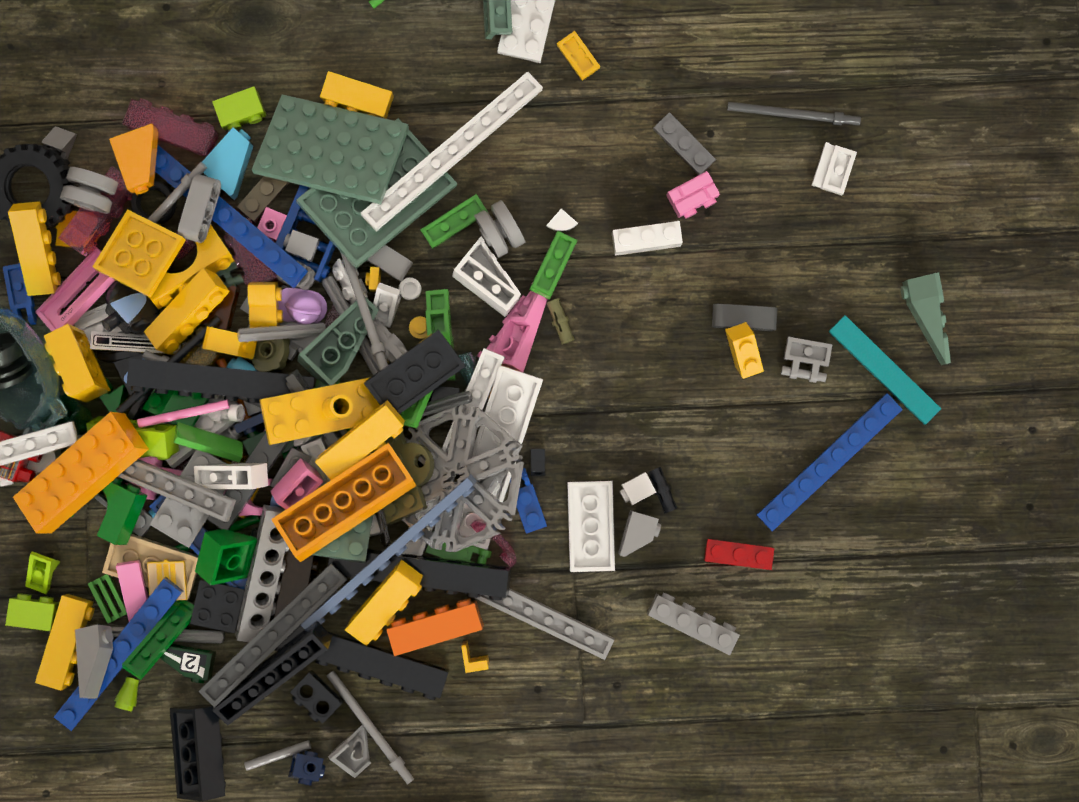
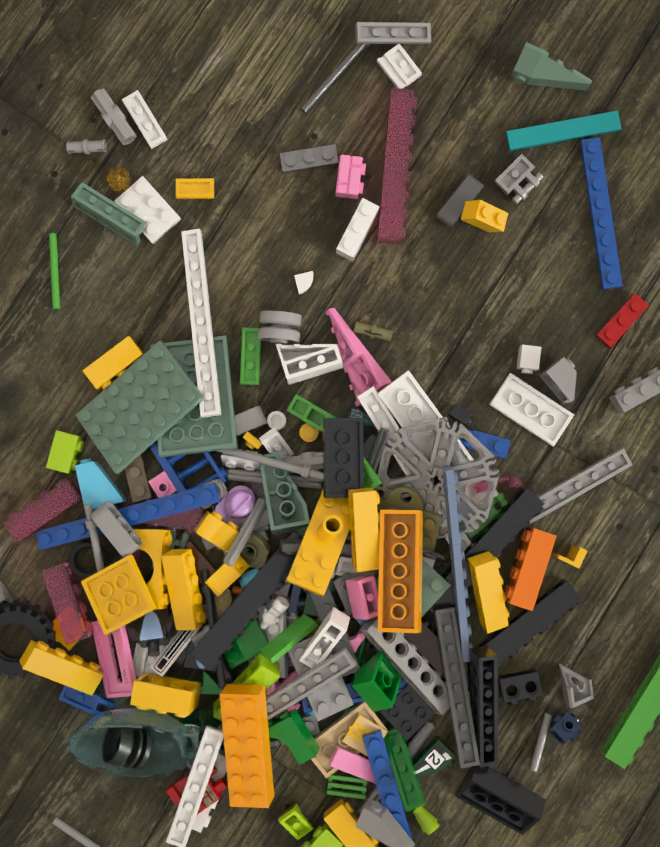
camera: 55 degrees left, 0 degrees up
light grey wheel [60,167,118,214] -> none
light orange slope [109,124,159,195] -> none
bright pink bar [137,400,230,428] -> none
light grey brick [283,230,320,262] -> none
light grey bar [327,670,414,784] -> none
bright green tile [529,231,577,299] -> none
black pin [648,467,678,514] -> none
none -> light grey plate [355,22,431,44]
none -> clear pink brick [377,88,417,245]

